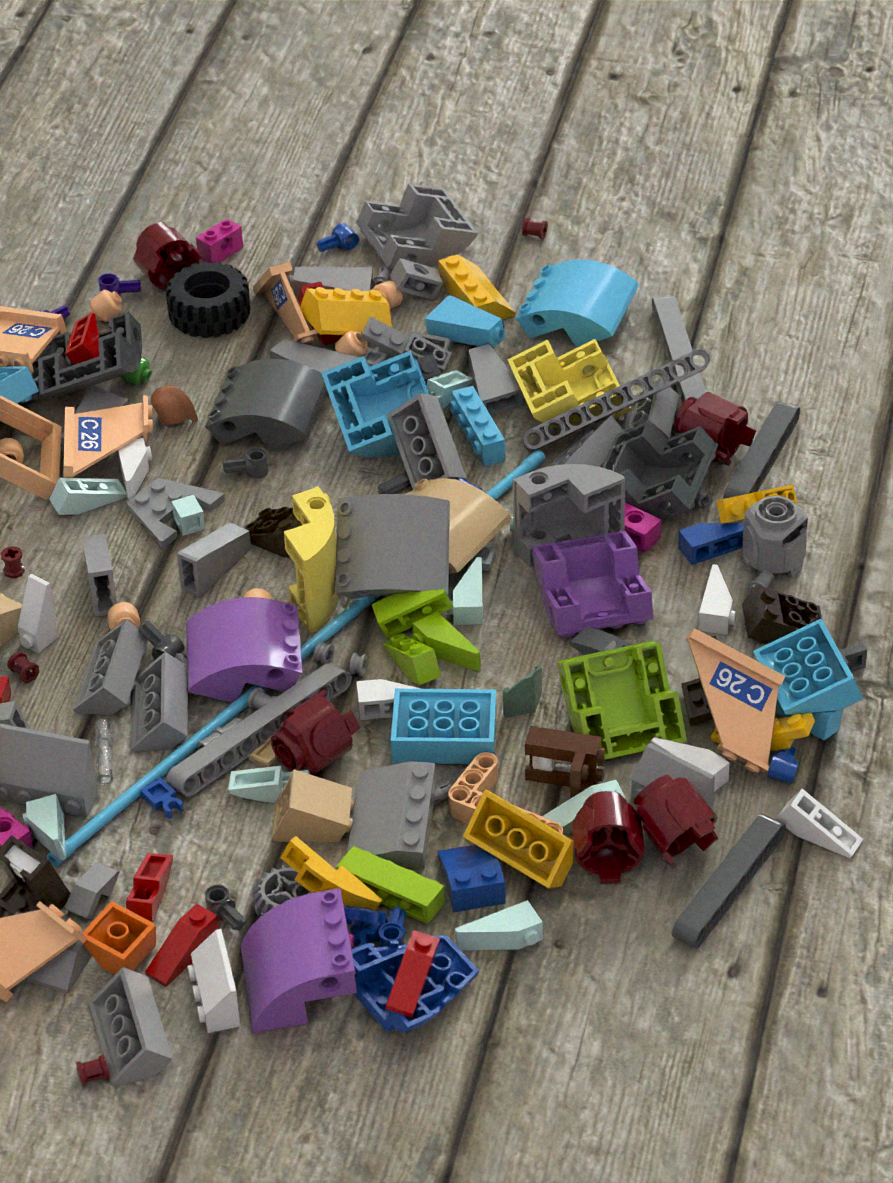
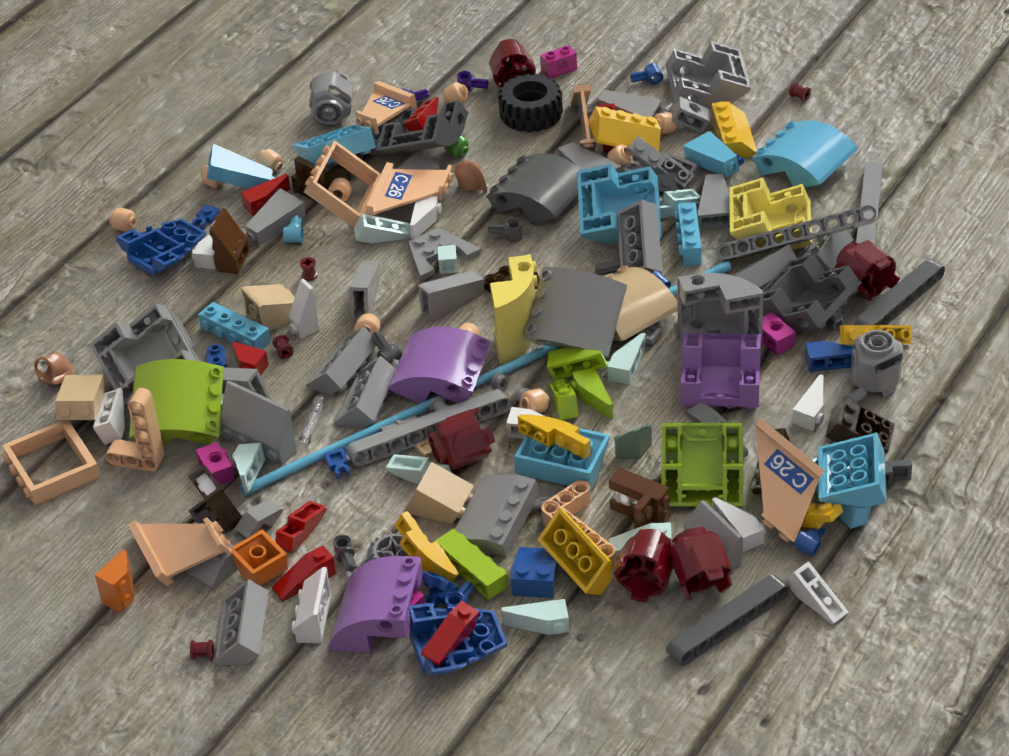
camera: 20 degrees right, 0 degrees up
none -> yellow slope [517,414,591,459]
none -> light nougat head [520,389,550,414]

